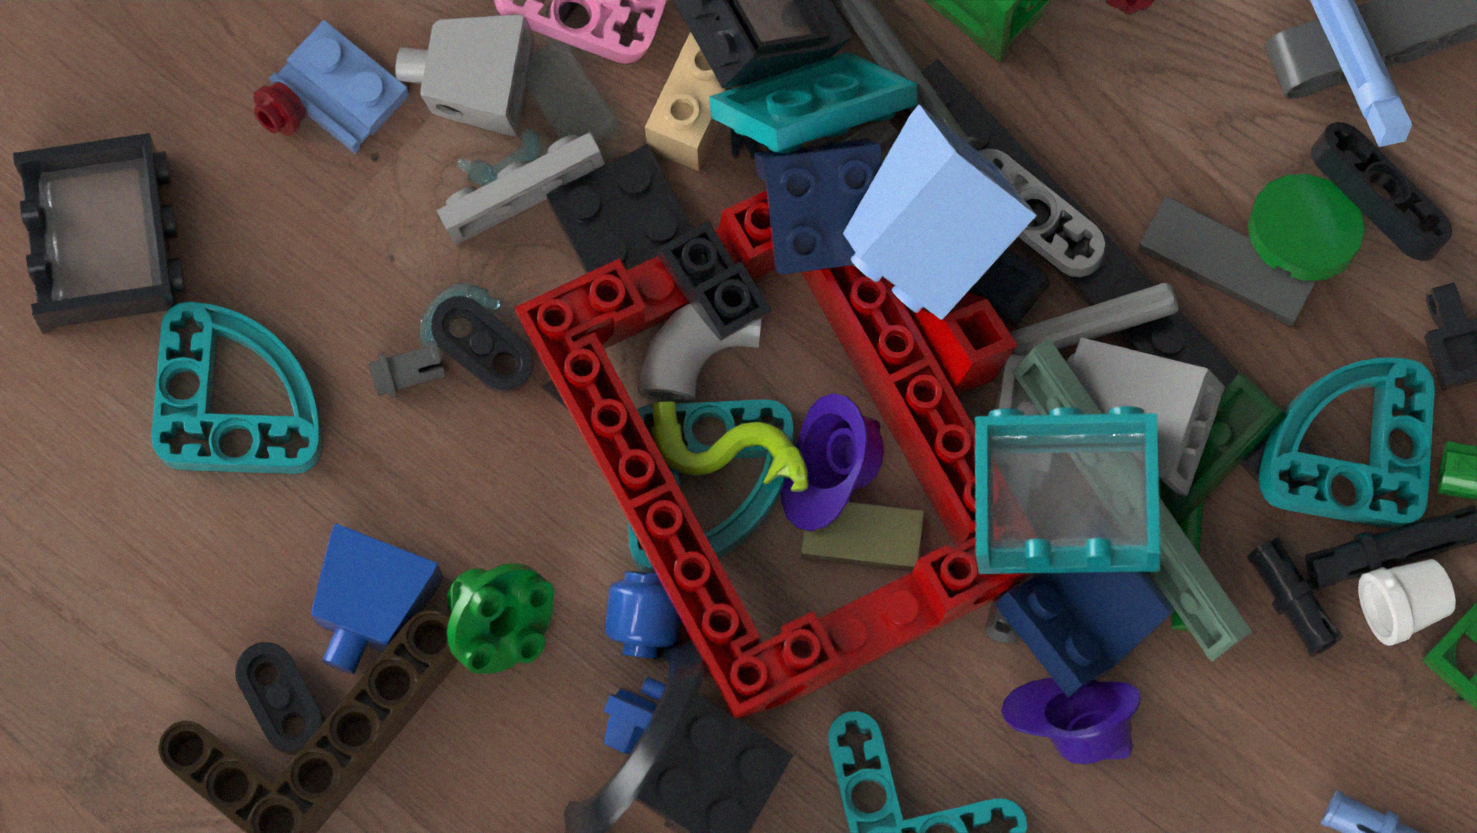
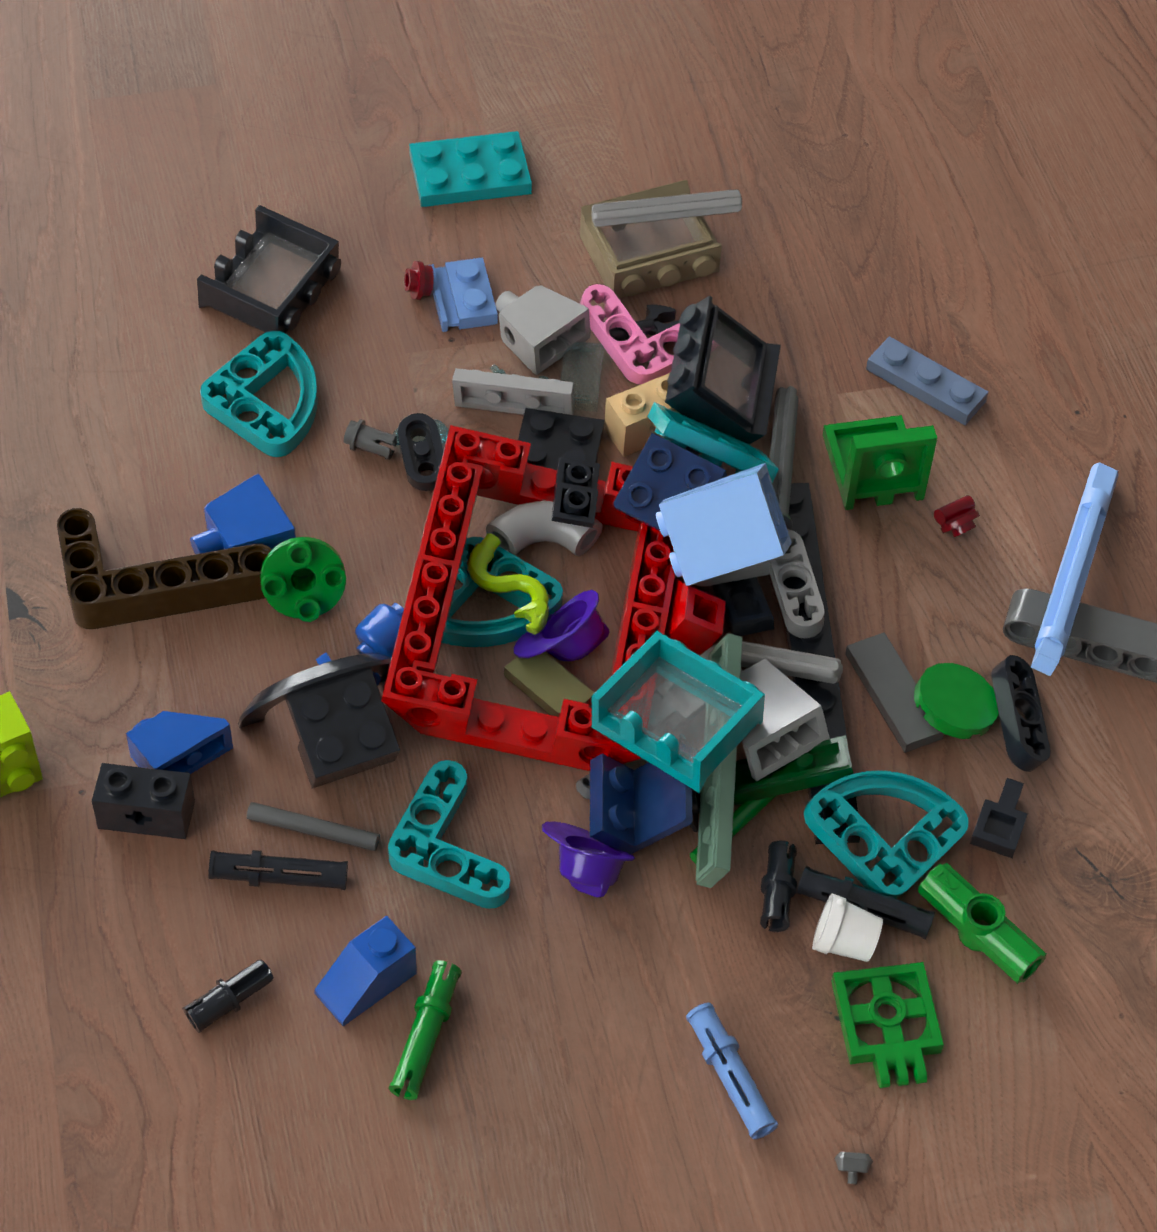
camera: 30 degrees right, 20 degrees down
black plate [235,642,324,755] -> none

